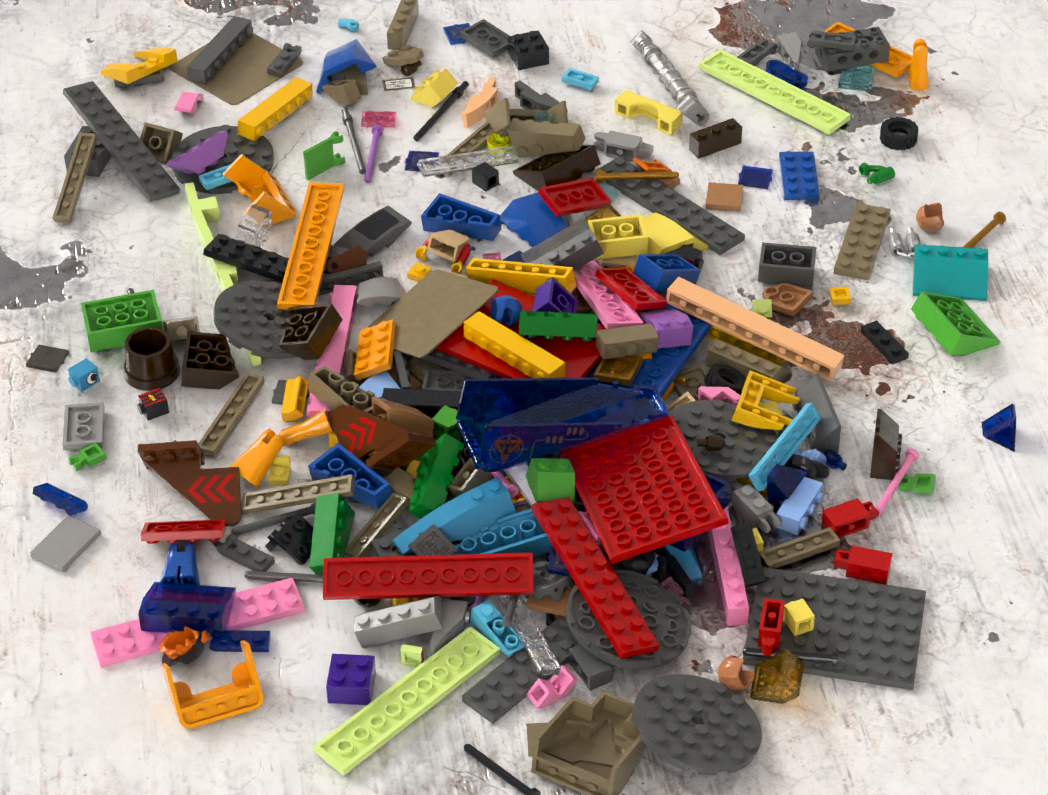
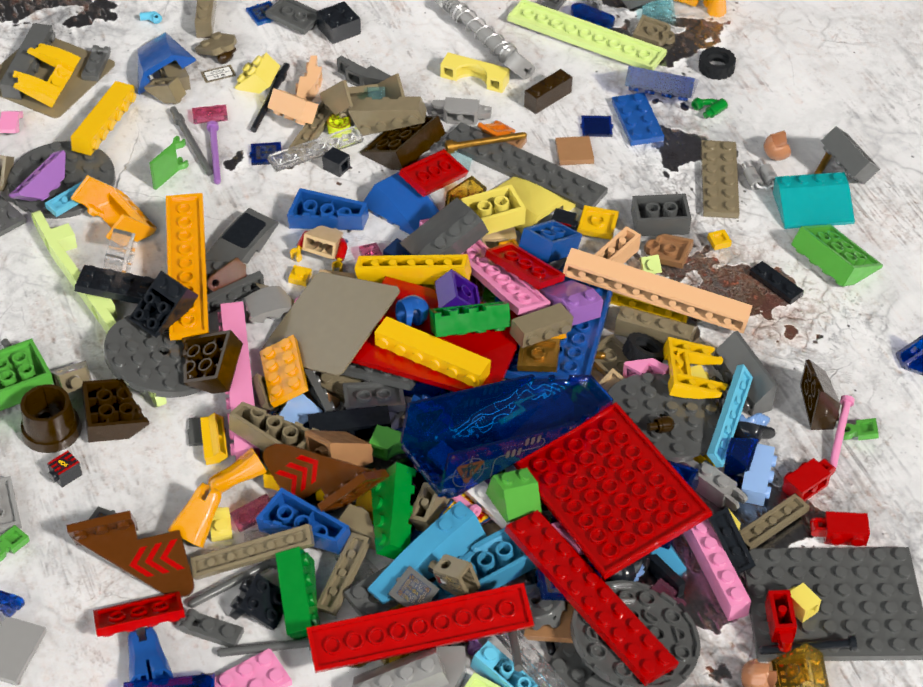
camera: 15 degrees left, 5 degrees up
dark tan plate [198,372,265,457] -> none
medium azure plate [562,68,599,91] -> none
clear blue cylinder [823,450,847,471] -> none
none -> yellow wedge [13,43,81,108]
none -> black slope [129,271,199,338]
none -> clear pink plate [230,493,270,532]
none -> light nougat brick [267,88,319,125]
none -> dark tan torso [428,554,481,596]
none -> yellow plate [577,205,619,240]
none -> light nougat brick [594,226,641,264]
none -> clear blue slope [625,66,699,101]
none -> dark tan plate [632,15,675,47]
none -> dark grey brick [821,126,880,183]

